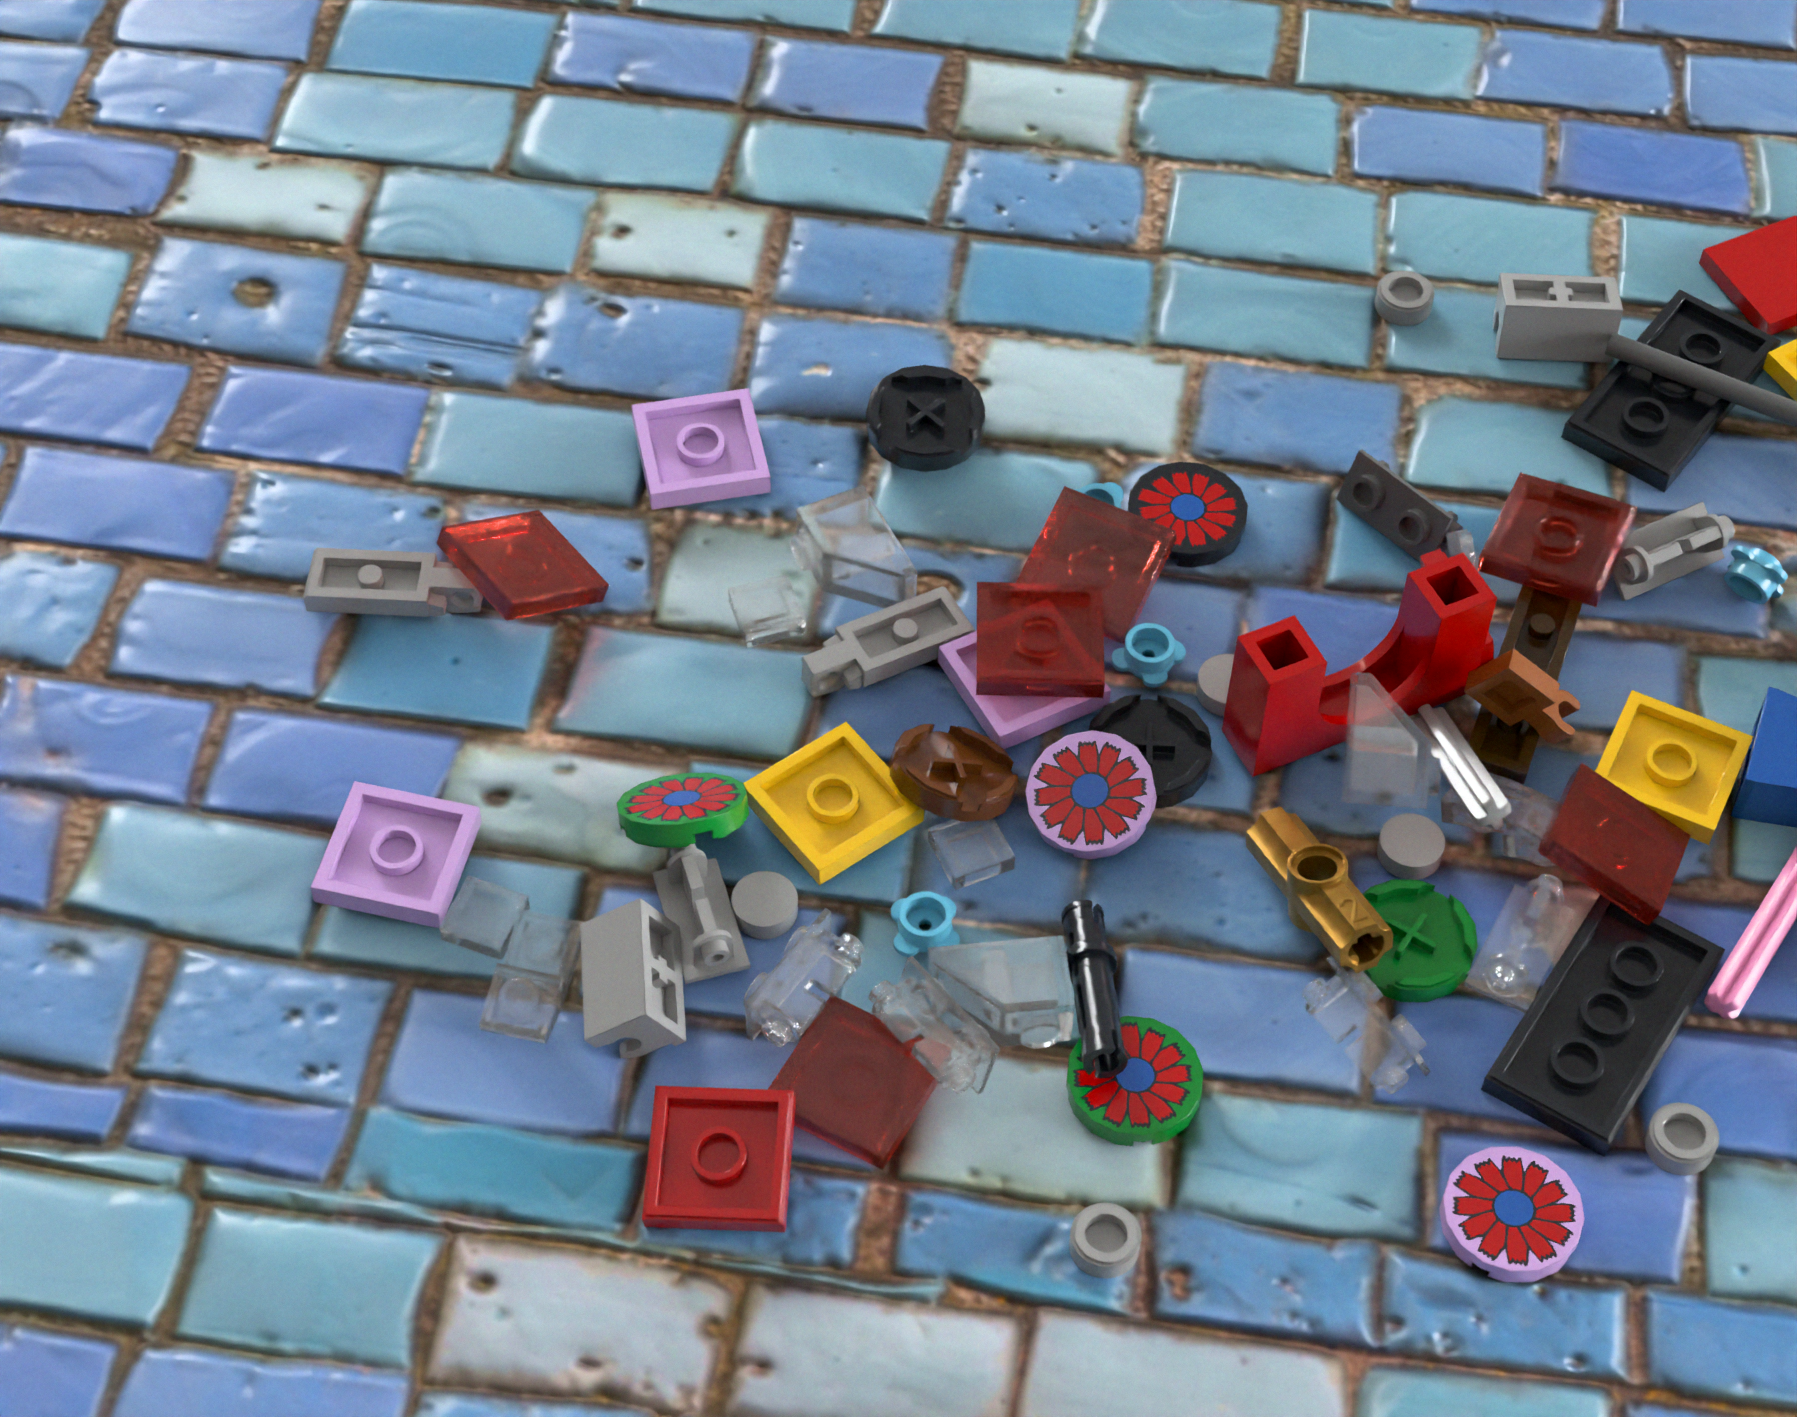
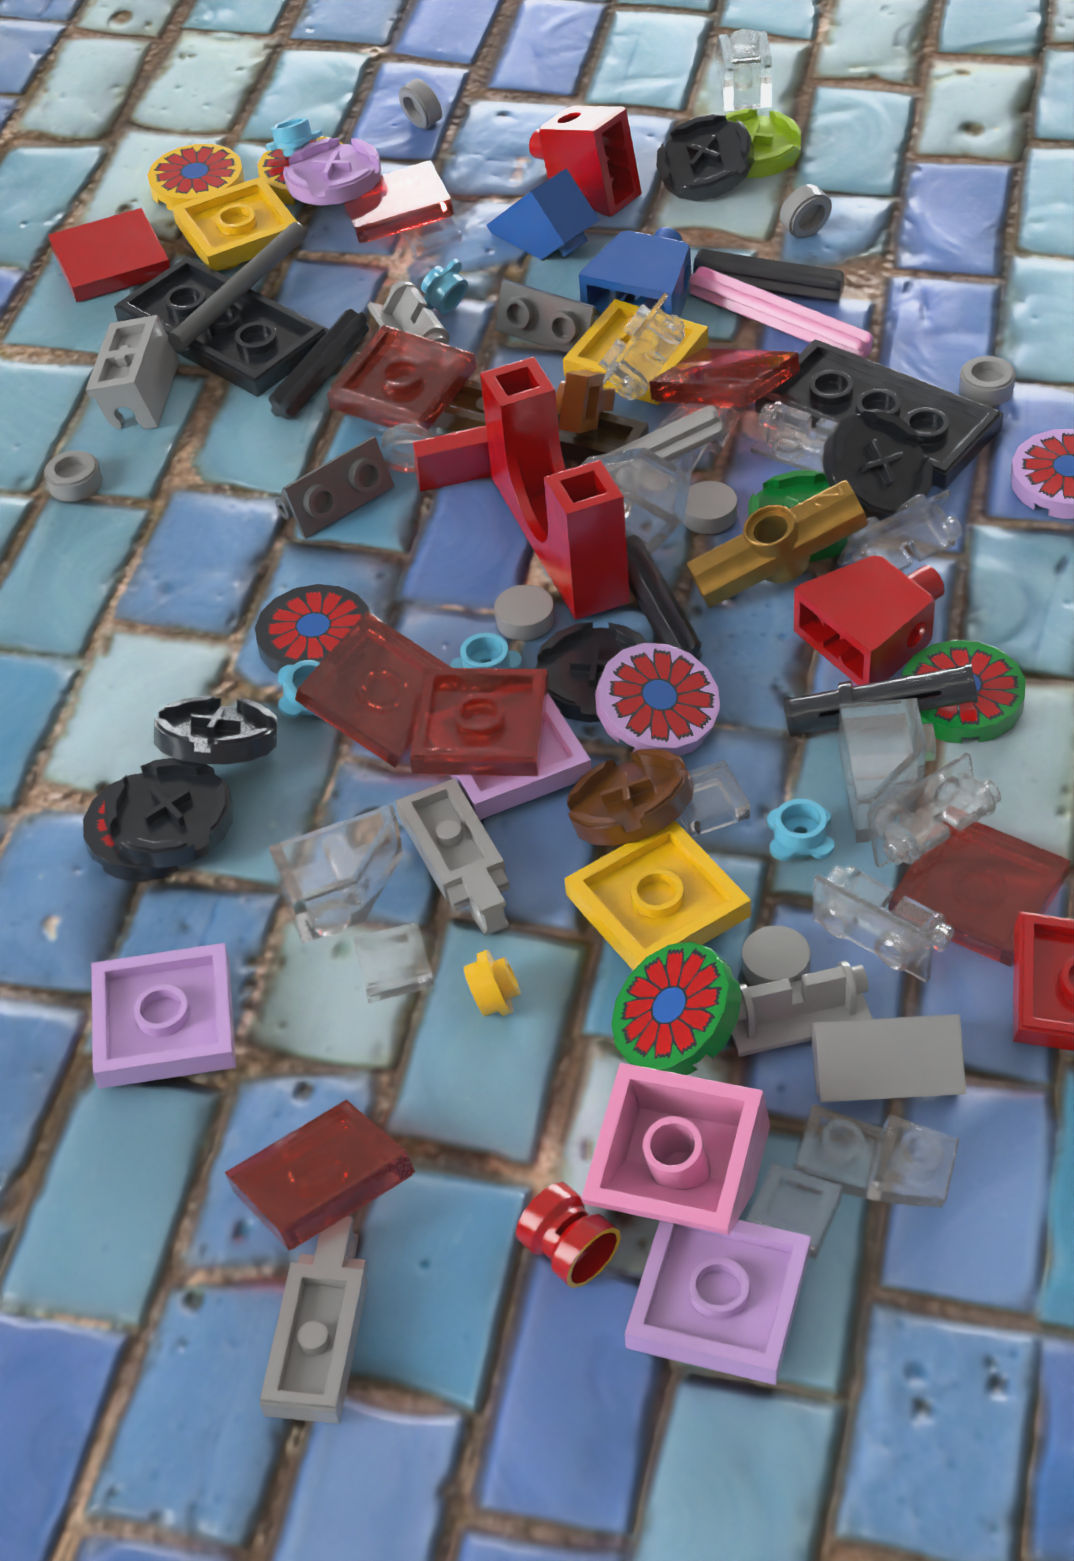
camera: 80 degrees left, 5 degrees down
none -> black tile [154,696,277,765]
none -> black axle [269,309,369,420]
none -> yellow plate [464,949,521,1017]
none -> dark grey hinge [495,279,600,353]
none -> red wheel [515,1182,621,1288]
none -> bright pink slope [581,1063,770,1235]
none -> clear hinge [598,292,685,400]
none -> black axle [626,535,702,660]
none -> red torso [794,555,945,685]
none -> black tile [822,409,933,523]

